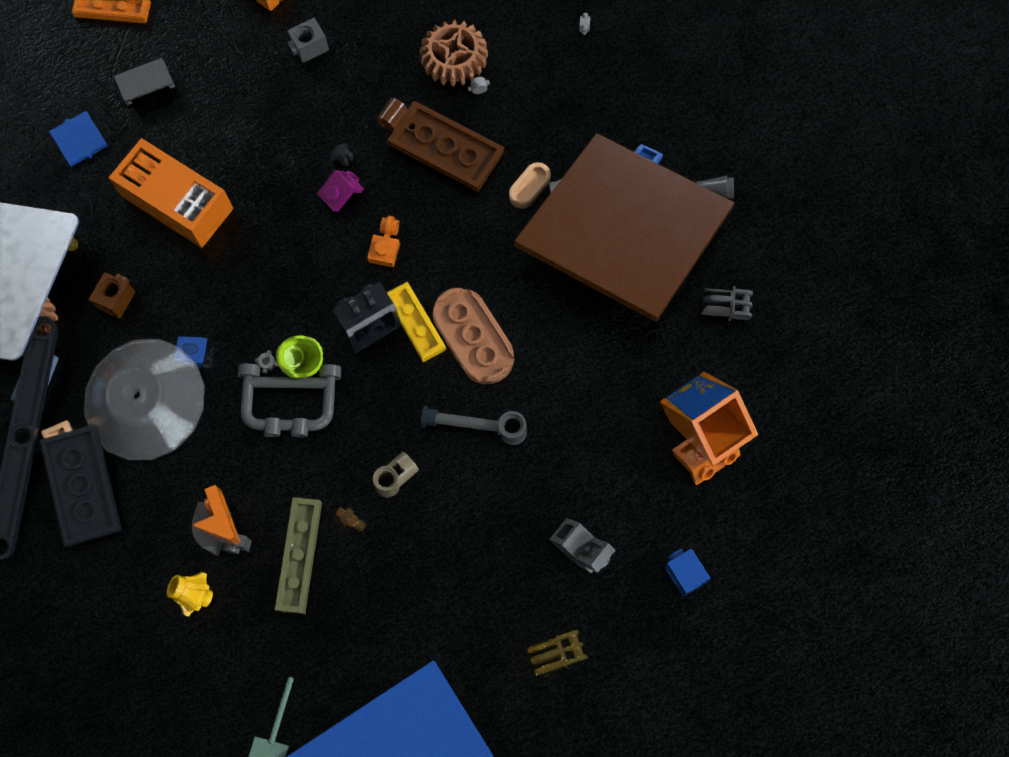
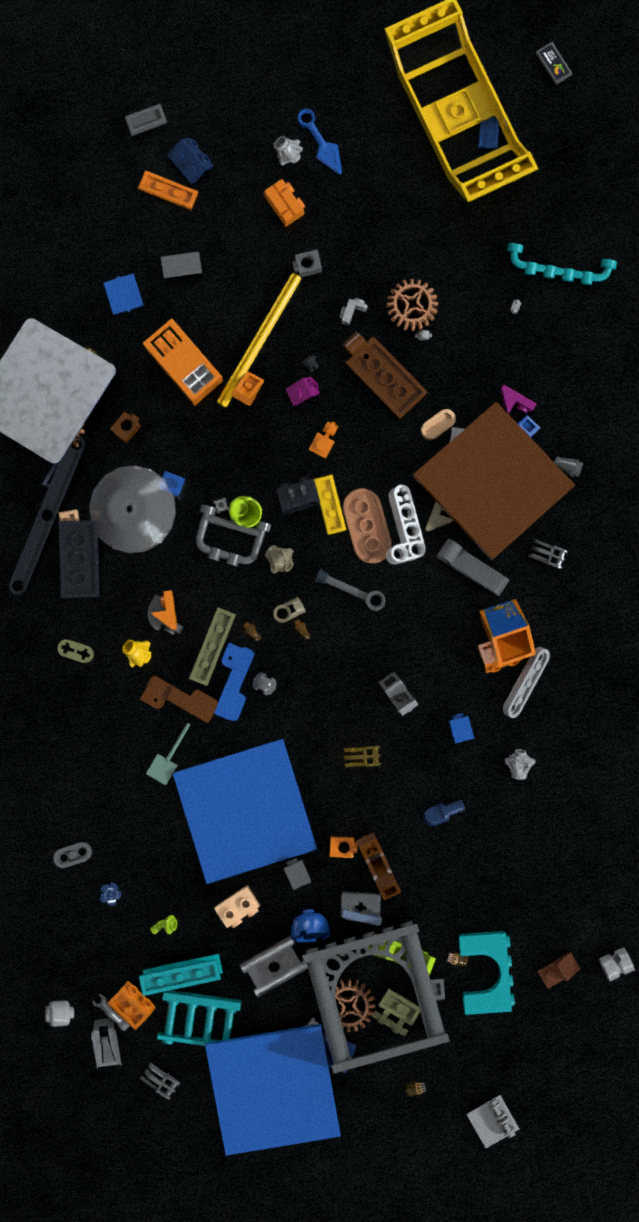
camera: 10 degrees right, 15 degrees up
none -> olive beam [58,640,94,663]
none -> reddish brown piece [140,675,218,723]
none -> blue piece [214,643,255,721]
none -> yellow axle [217,273,301,407]
none -> orange slope [231,371,264,406]
none -> dark grey piece [252,672,277,696]
none -> dark tan rock [265,545,294,574]
none -> clear orange piece [294,619,311,640]
none -> light grey bracket [340,298,367,326]
none -> white beam [386,485,425,564]
none -> dark blue arm [423,799,465,826]
none -> dark tan slope [425,502,454,532]
none -> dark grey beam [436,539,509,596]
none -> magenta slope [500,385,536,414]
none -> light grey plate [503,647,550,718]
none -> light grey rock [505,749,535,779]

